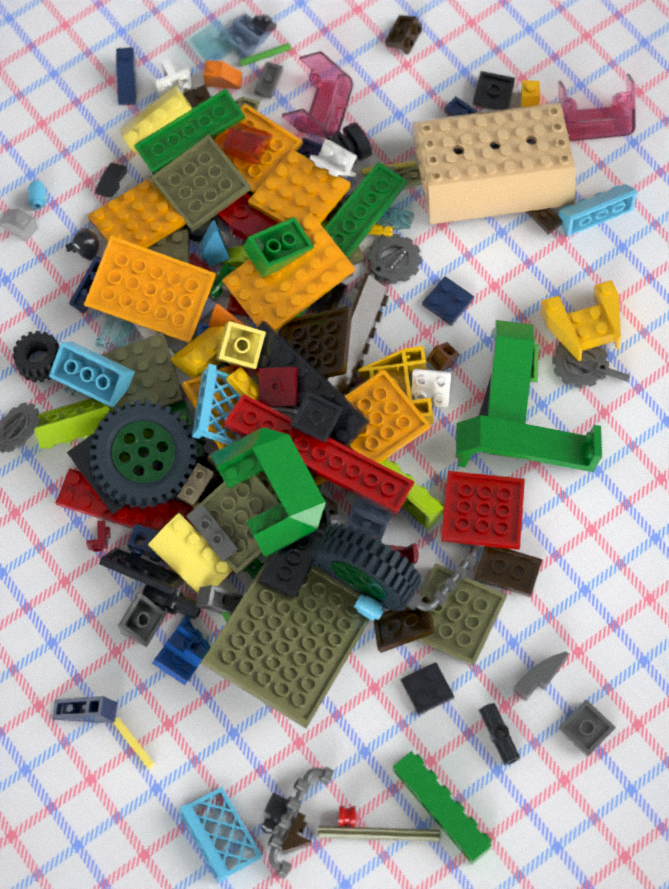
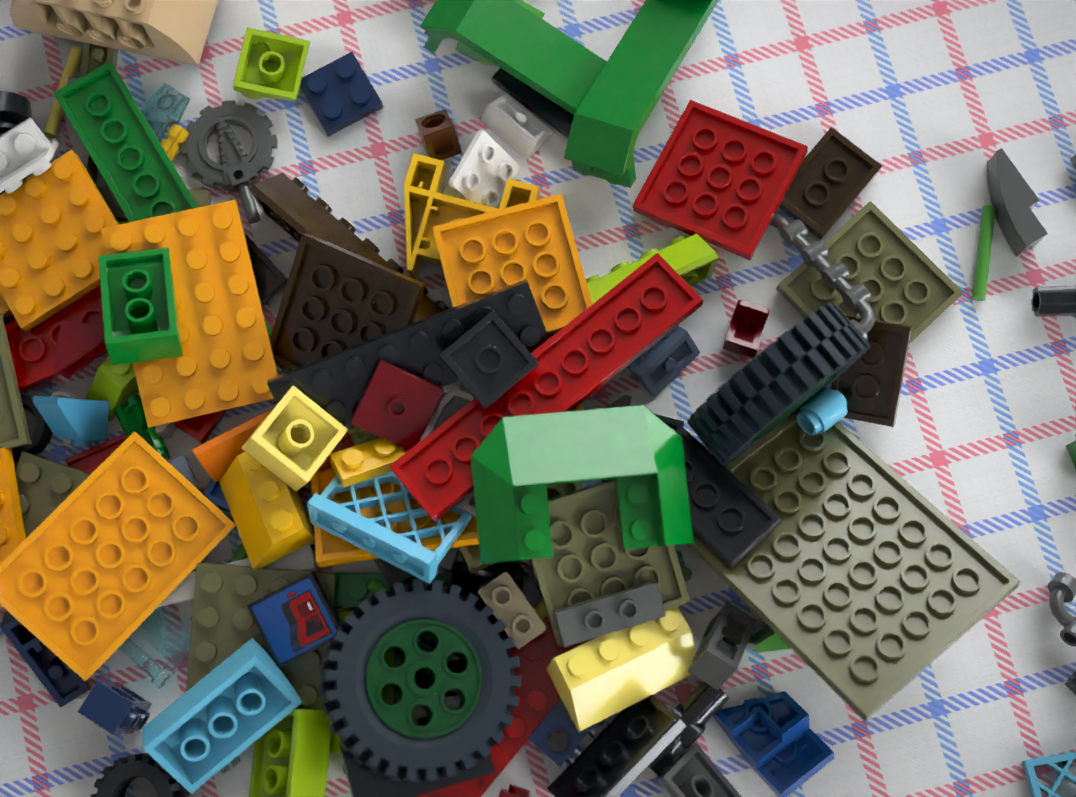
camera: 70 degrees left, 10 degrees up
black plate [400,662,455,716] -> none
none -> dark blue brick [77,680,152,735]
none -> lime slope [233,27,310,102]
none -> slope [247,571,341,668]
none -> white slope [481,93,553,159]
none -> bright green bar [972,205,996,301]

